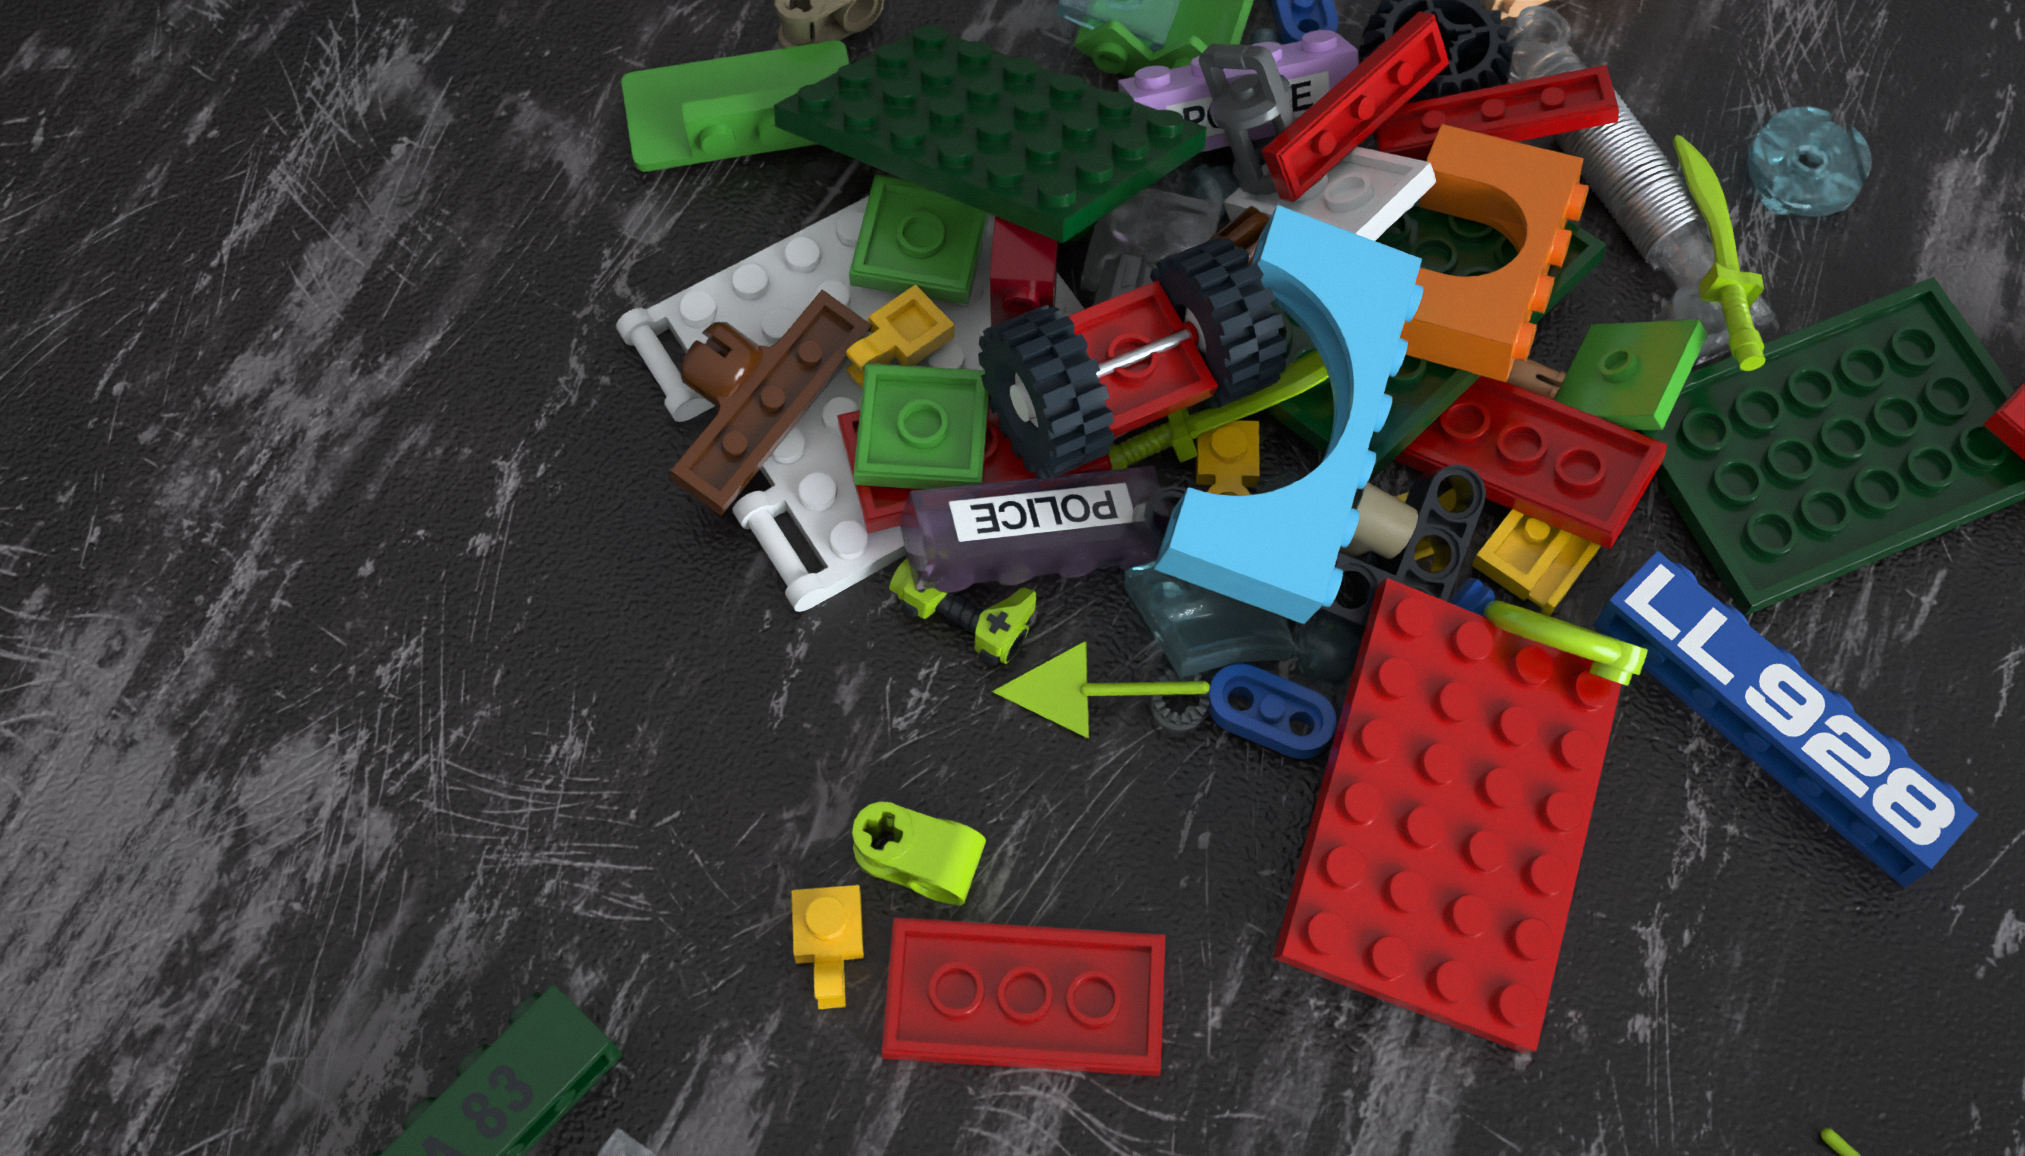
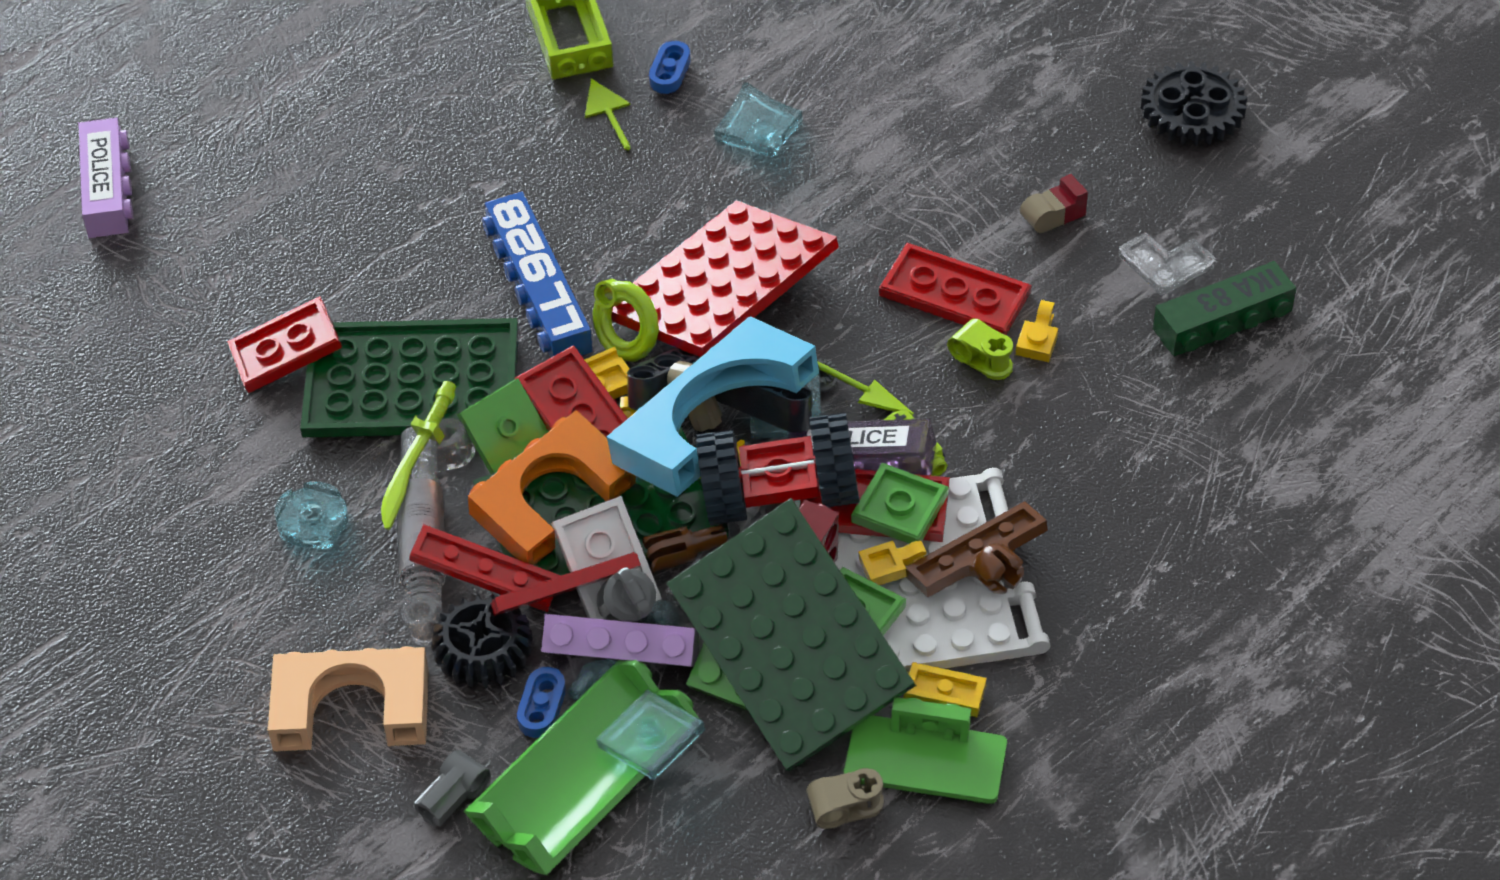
camera: 155 degrees left, 15 degrees down
none -> yellow plate [903,662,987,717]

